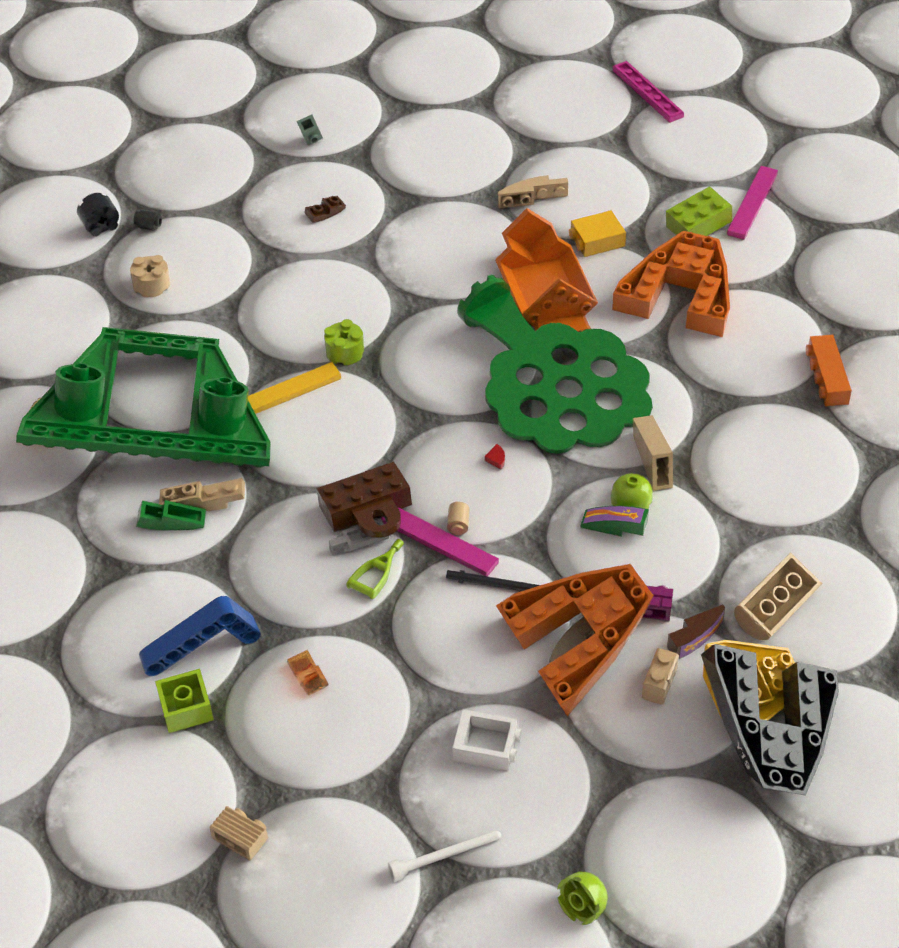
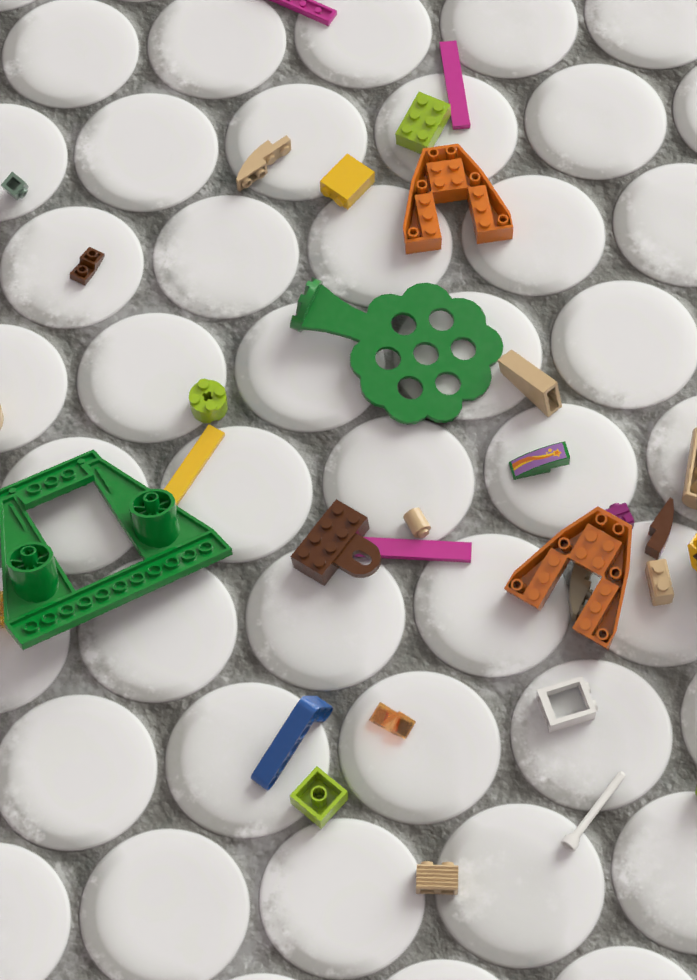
camera: 30 degrees left, 15 degrees up
green slope [136,500,206,531] -> none
tan slope [159,478,245,511] -> none
light grey hinge [329,519,389,555] -> none
lime piece [346,539,404,599] -> none
black bar [446,570,540,591] -> none
red tile [485,444,505,469] -> none
orange panel [495,208,598,332] -> none
lime cylinder [611,473,653,509] -> none
orange brick [806,335,852,406] -> none

